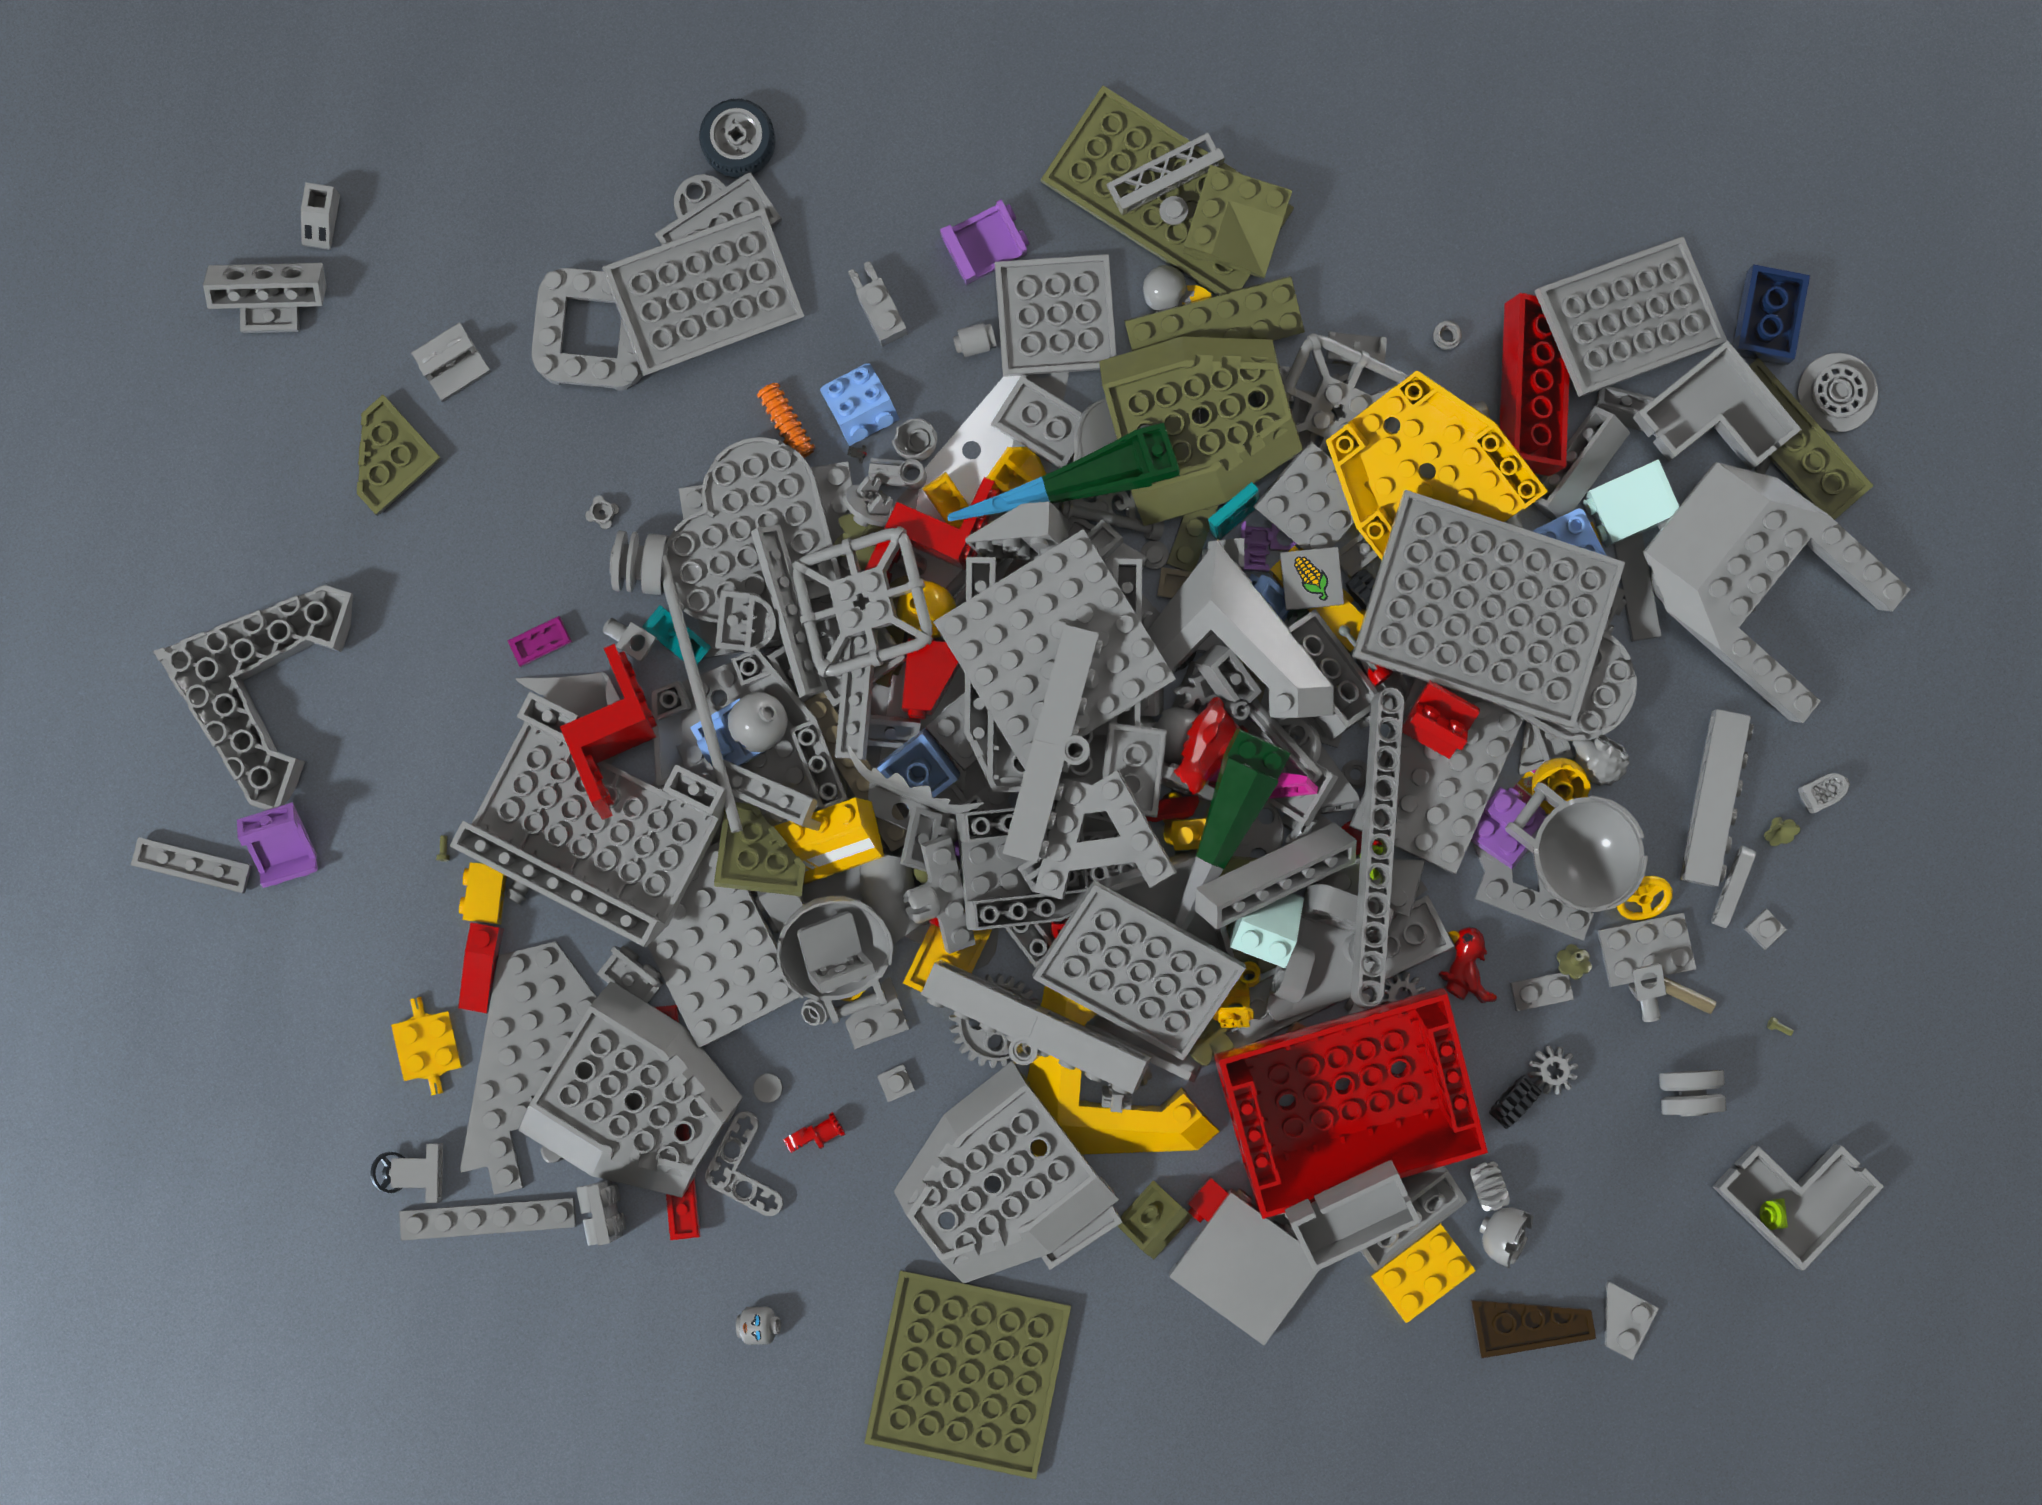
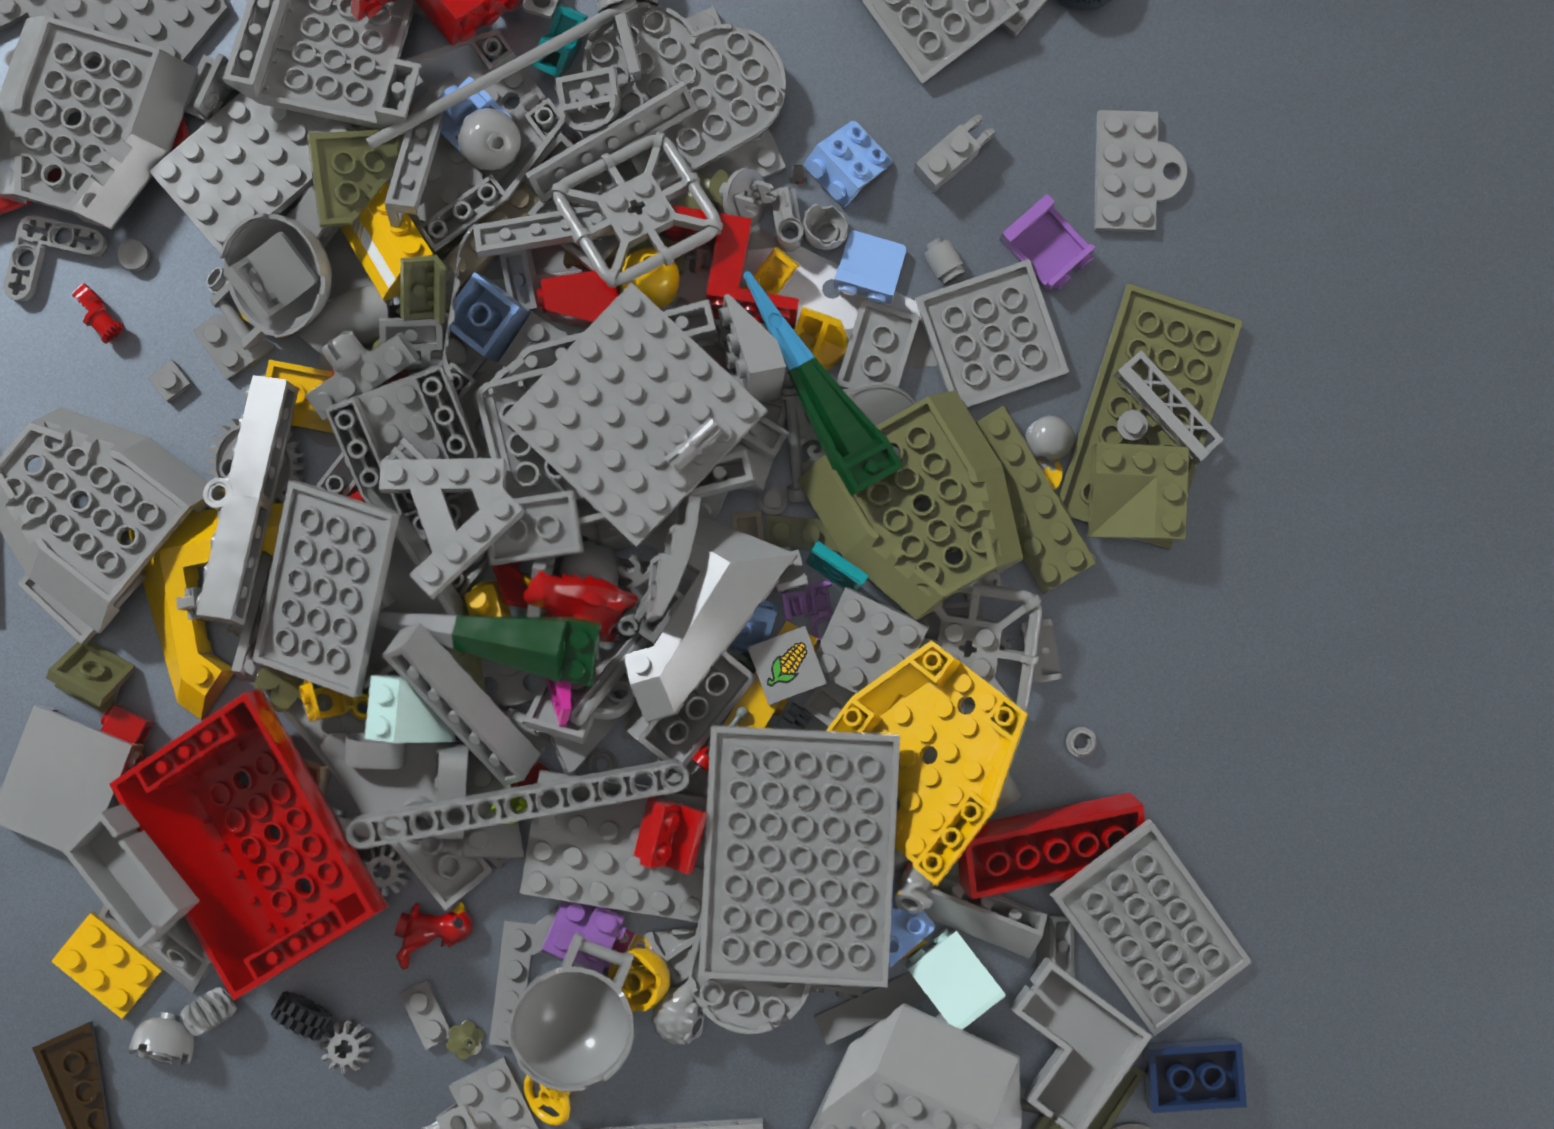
camera: 75 degrees right, 0 degrees up
orange piece [757,383,815,458] -> none
light grey hinge [1003,624,1103,863] -> none
none -> olive bracket [400,255,450,324]
none -> light grey tile [615,13,643,83]
none -> light grey slope [646,496,701,622]
none -> light grey axle [664,418,723,473]
none -> light blue bracket [833,231,906,304]
none -> light grey animal [895,862,933,913]
none -> light grey plate [1094,110,1187,233]

